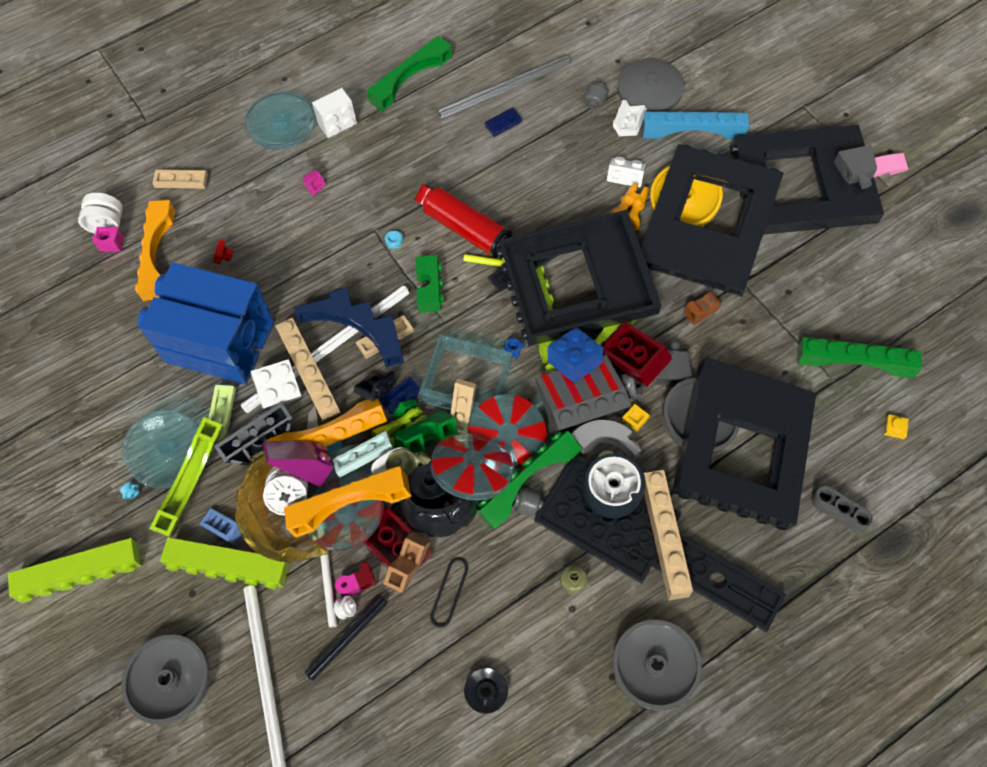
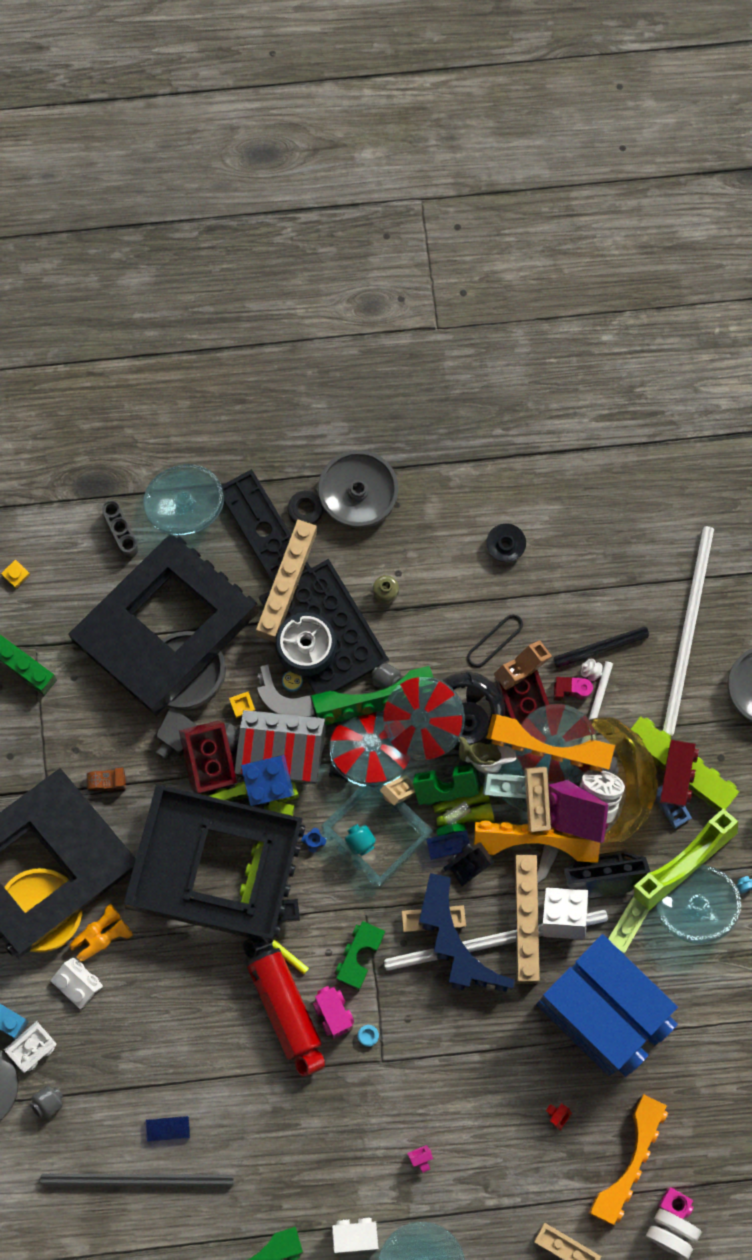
camera: 160 degrees left, 10 degrees up
none -> clear light blue dish [144,464,224,536]
none -> black tyre [288,490,323,525]
none -> dark pink brick [313,986,354,1039]
none -> teal head [345,824,376,856]
none -> clear pin [443,802,471,825]
none -> tan plate [524,767,551,832]
none -> dark red brick [660,740,699,807]

